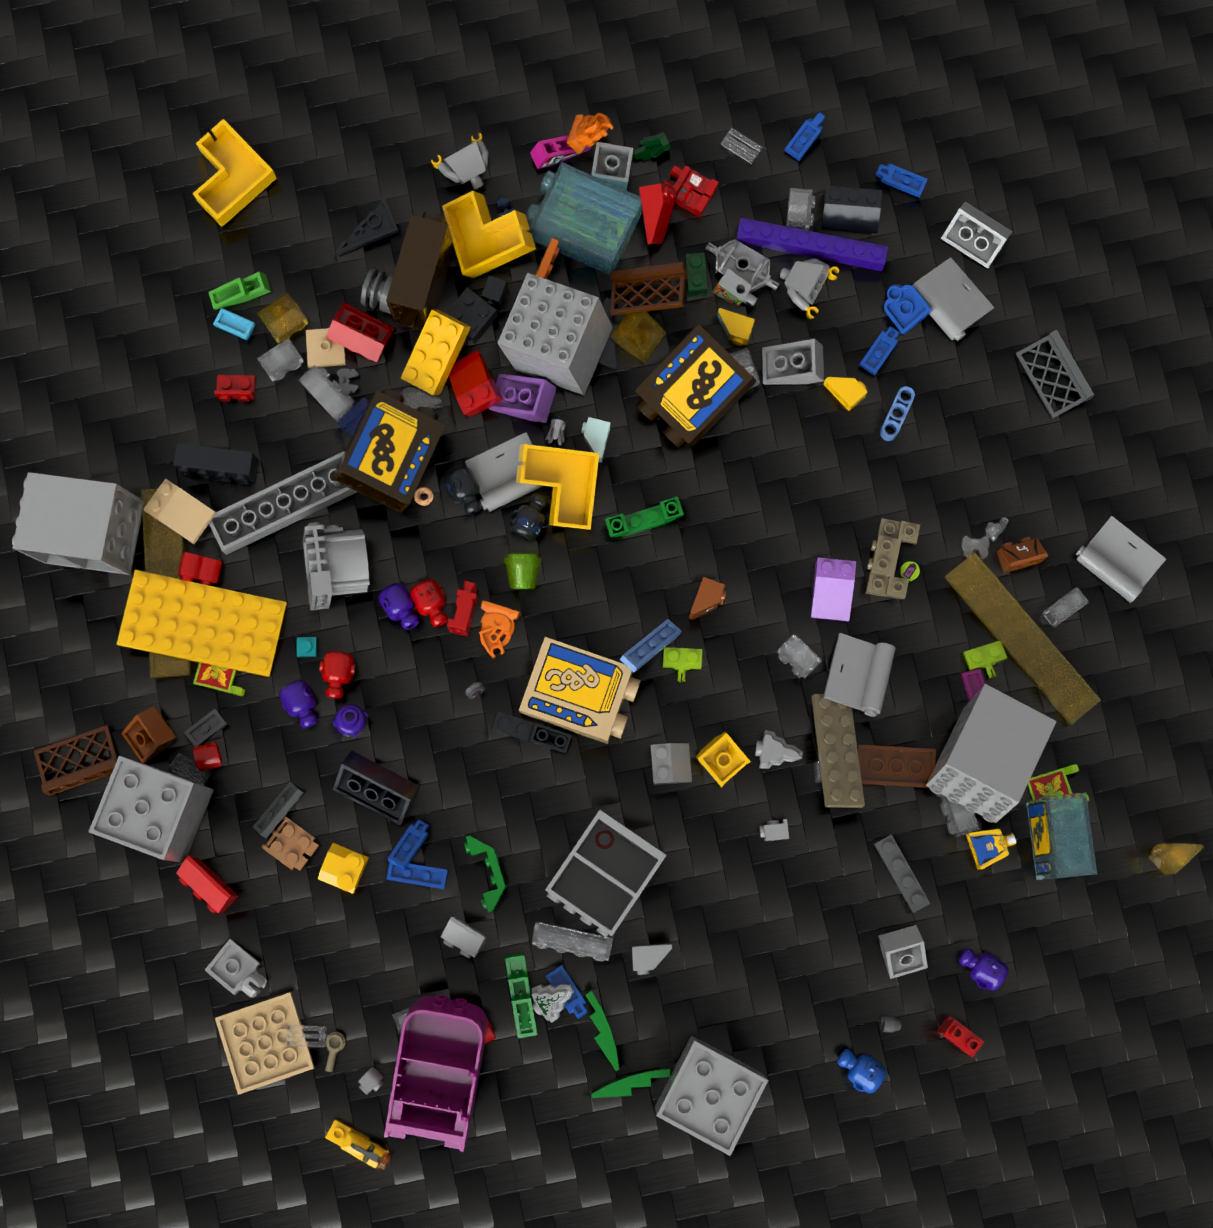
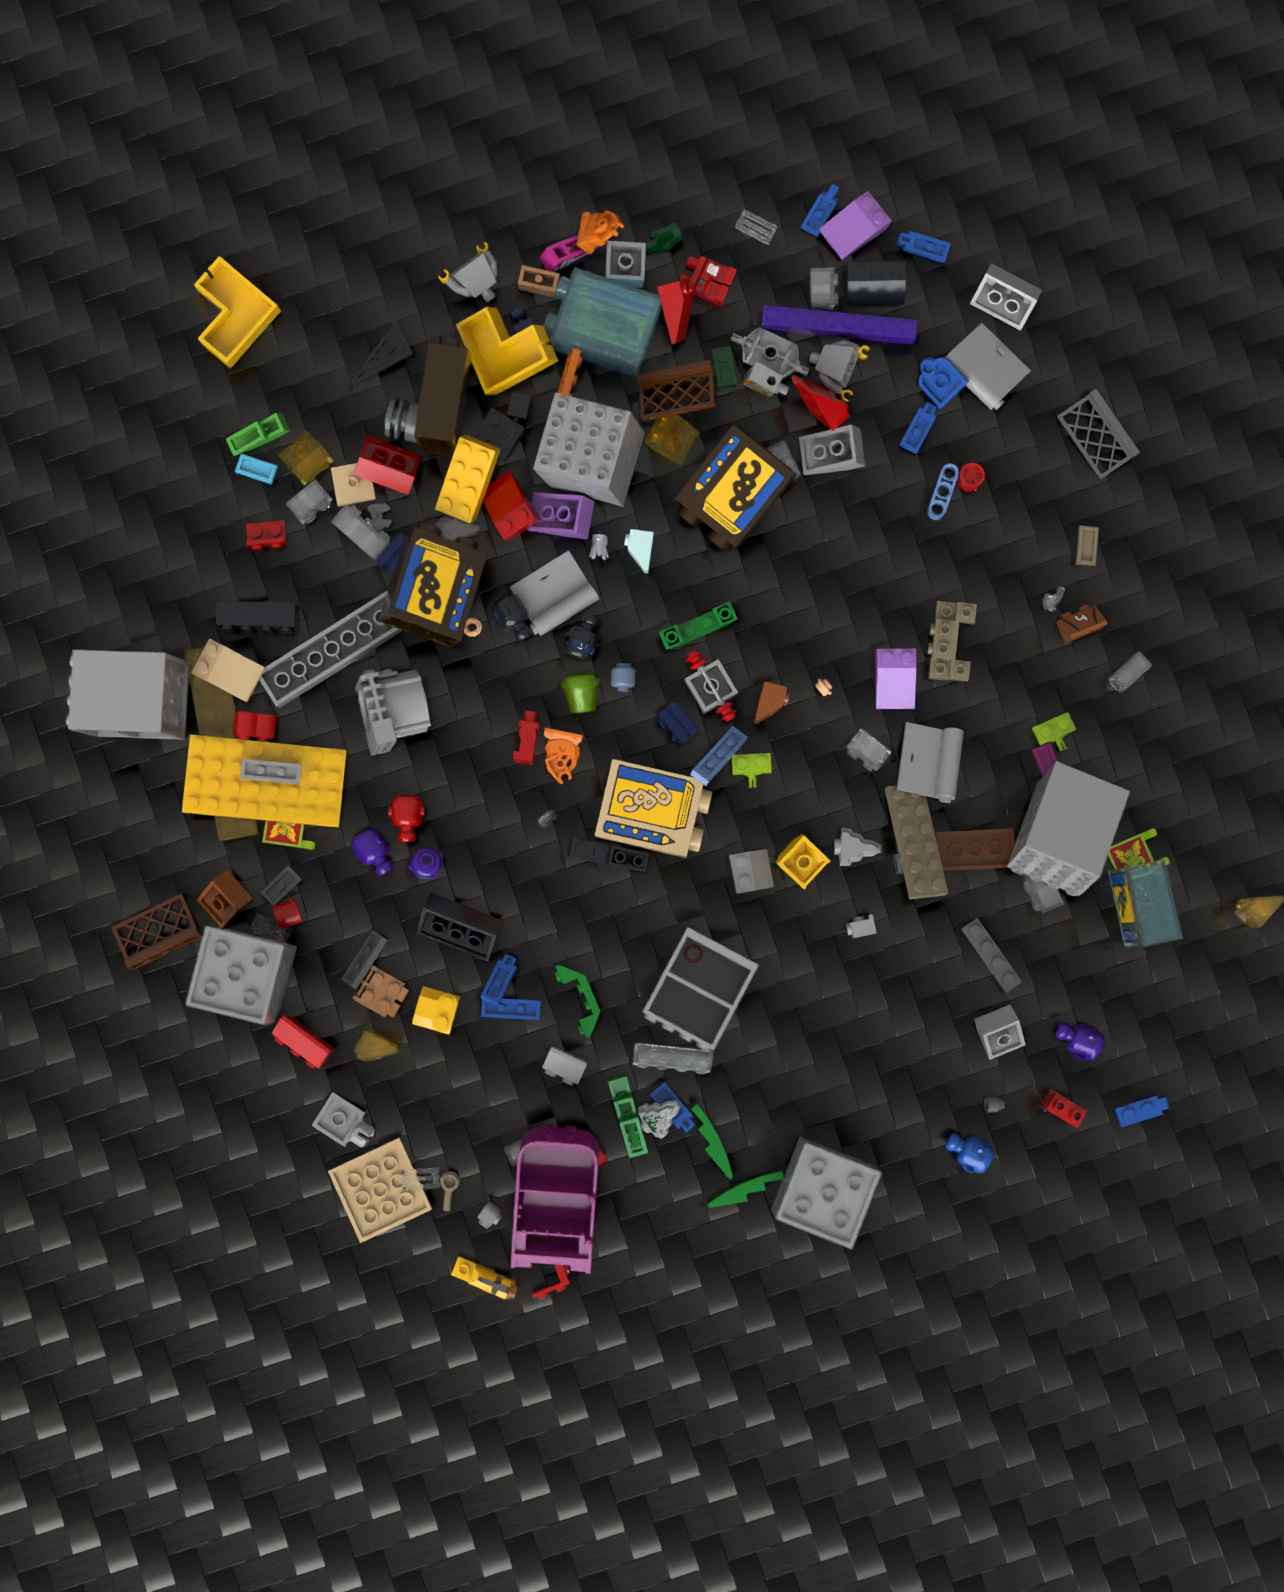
camera: 10 degrees left, 5 degrees up
teal plate [297,637,317,657] -> none
dark purple piece [379,583,419,630] -> none
red piece [410,579,448,627] -> none
yellow piece [516,444,599,530] -> none
light grey slope [632,944,672,975] -> none
yellow slope [717,308,755,346] -> none
yellow slope [823,377,867,411] -> none
lime tile [900,561,920,581] -> none
clear yellow plate [944,552,1101,725] -> none
clear piece [961,536,989,559] -> none
torso [966,829,1016,870] -> none
light grey door [1076,516,1166,603] -> none
none -> light grey plate [240,759,301,784]
none -> clear yellow slope [354,1029,403,1062]
none -> medium nougat brick [518,265,560,298]
none -> red bracket [532,1264,571,1299]
none -> sand blue head [611,663,636,692]
none -> clear blue brick [657,700,700,746]
none -> light grey brick [684,649,738,722]
none -> red slope [791,375,850,431]
none -> light nougat plate [815,678,833,696]
none -> medium lavender slope [819,191,891,260]
none -> red piece [957,463,985,492]
none -> dark tan tile [1075,525,1099,566]
none -> blue hinge [1114,1095,1170,1127]

